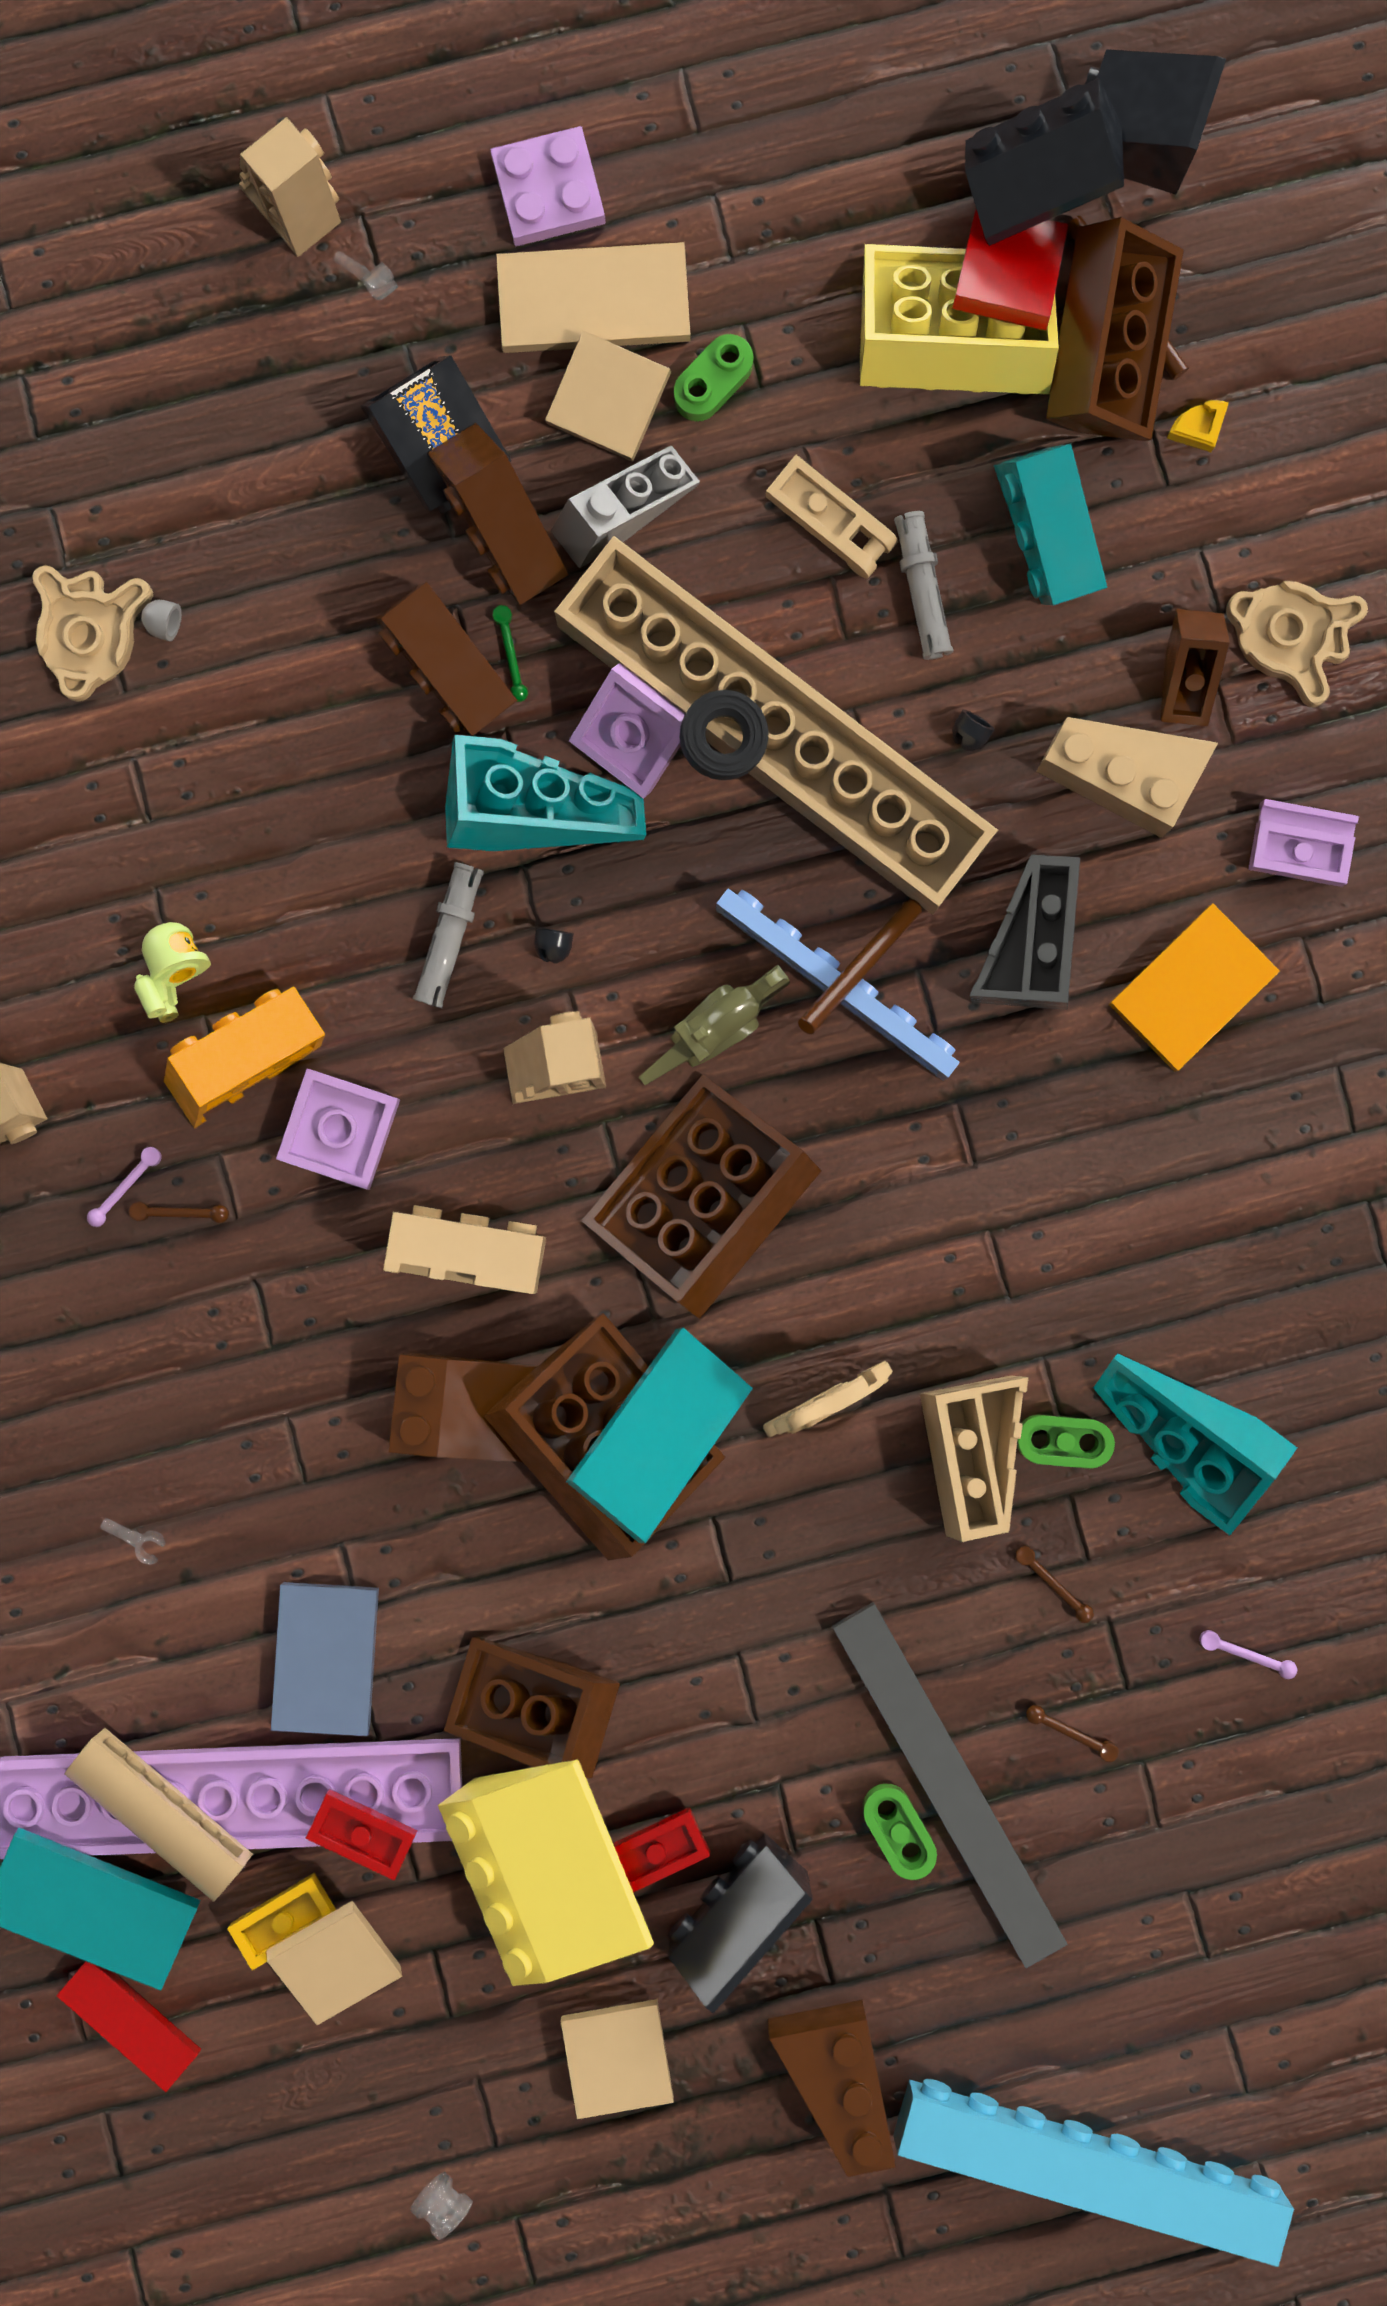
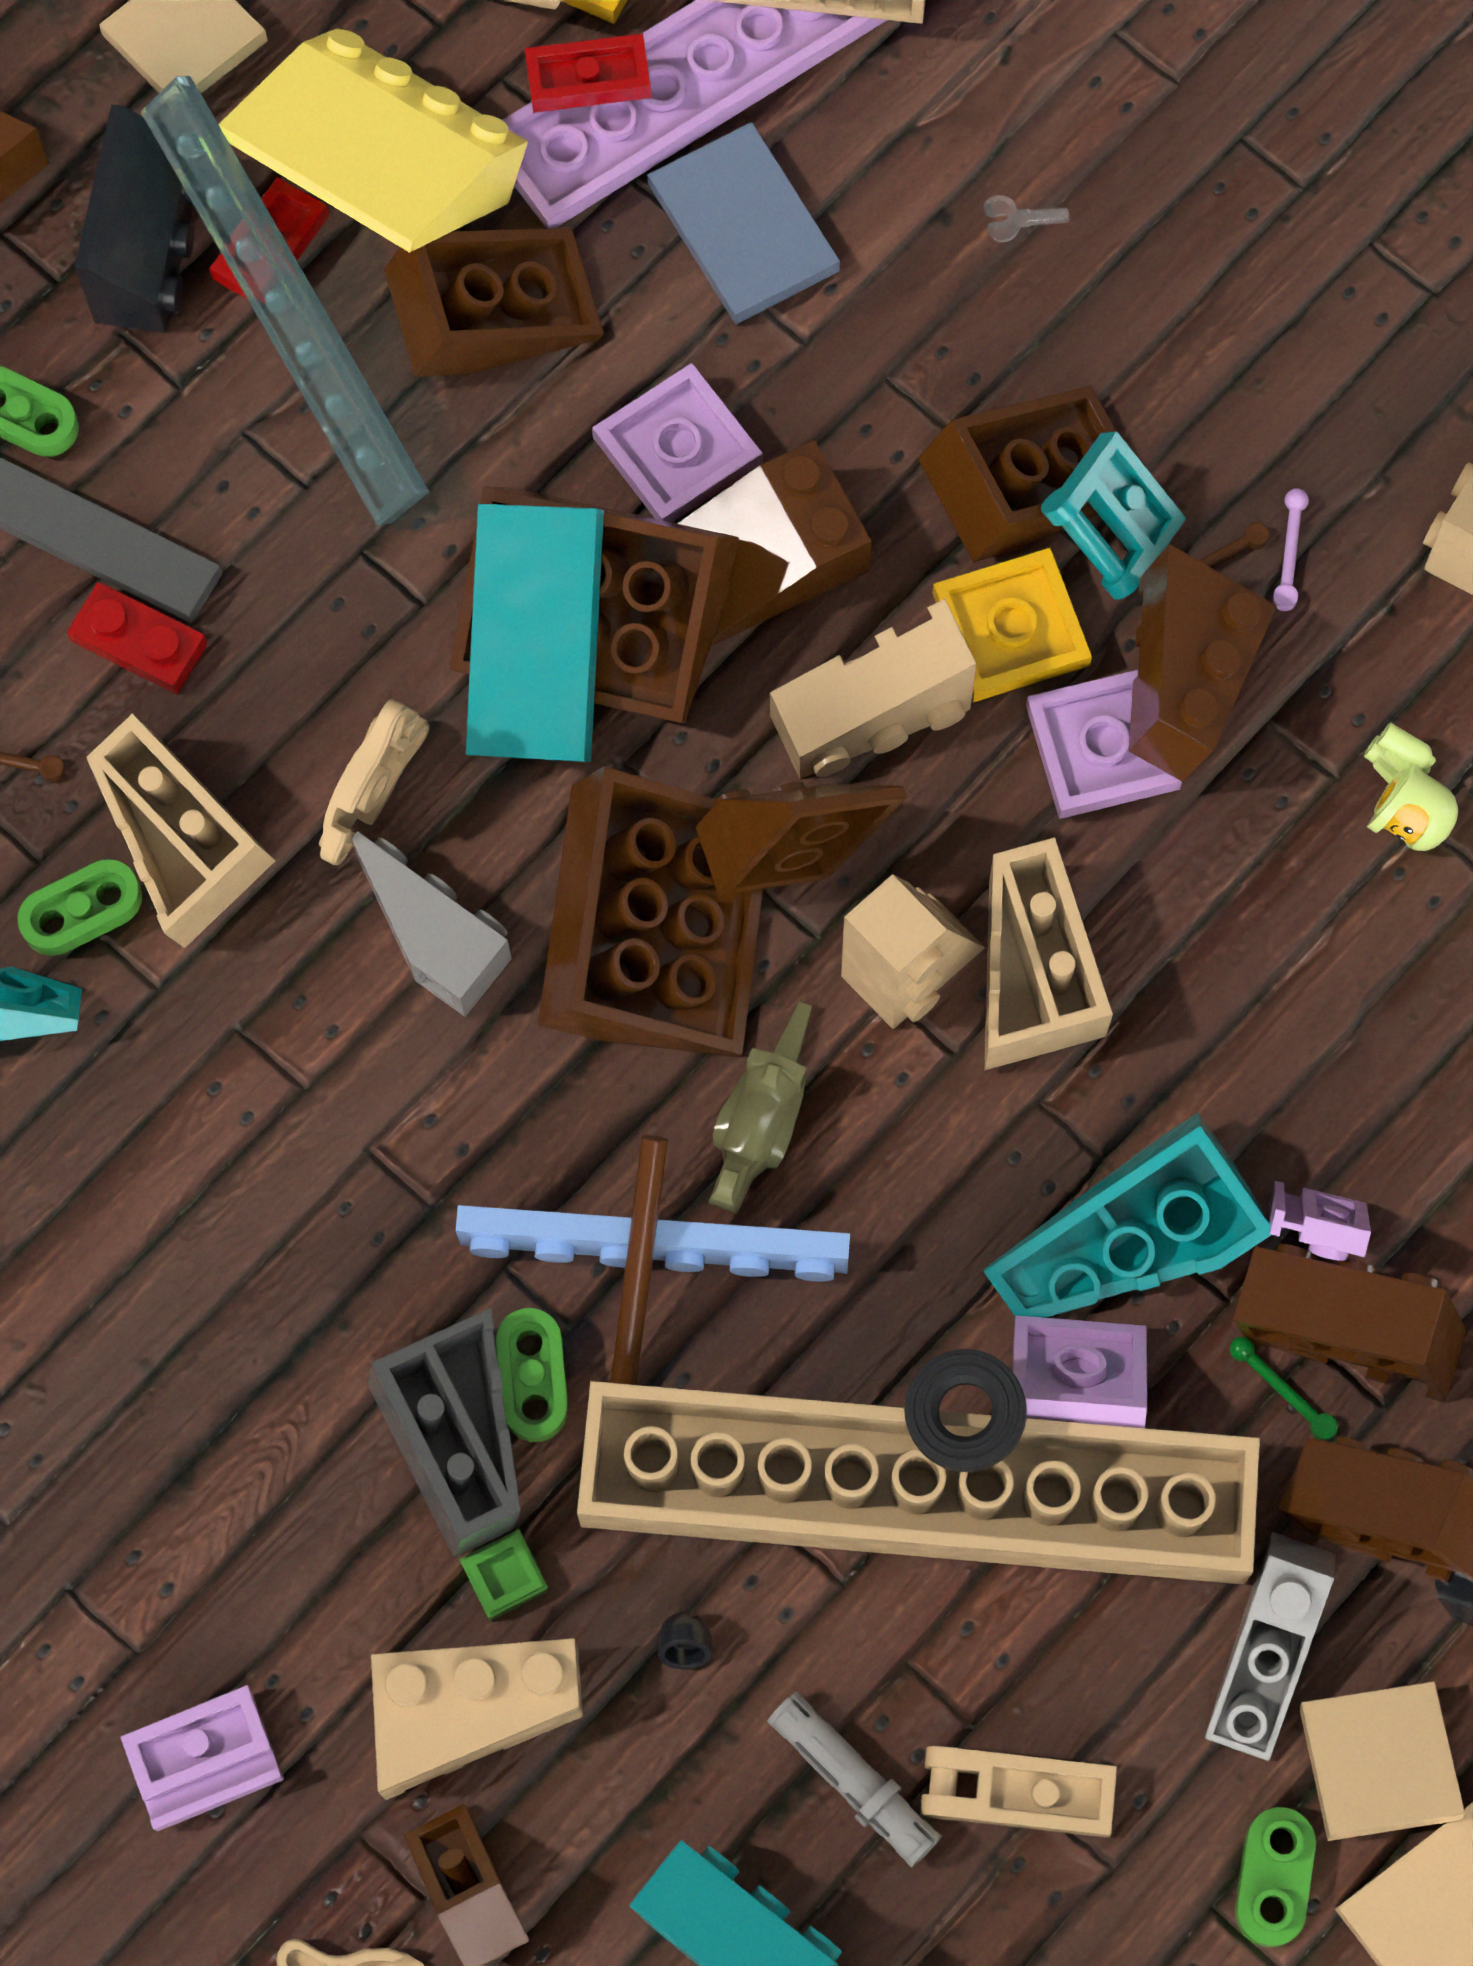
camera: 150 degrees right, 15 degrees down
light orange wedge [164,986,326,1129] -> none
light grey pin [413,862,484,1008] -> none
black hinge [534,928,574,964] -> none
light orange tile [1109,903,1280,1072] -> none
none -> red plate [67,582,208,695]
none -> clear light blue tile [141,76,429,527]
none -> light grey slope [351,831,512,1017]
none -> bright green tile [459,1529,549,1622]
none -> bright green plate [496,1308,568,1442]
none -> lavender plate [592,363,763,523]
none -> reddish brown slope [696,782,907,895]
none -> reddish brown slope [918,385,1116,562]
none -> yellow plate [932,548,1092,702]
none -> tan wedge [984,837,1113,1071]
none -> teal plate [1041,431,1186,600]
none -> reddish brown wedge [1129,544,1277,782]
none -> lavender plate [1268,1181,1371,1261]

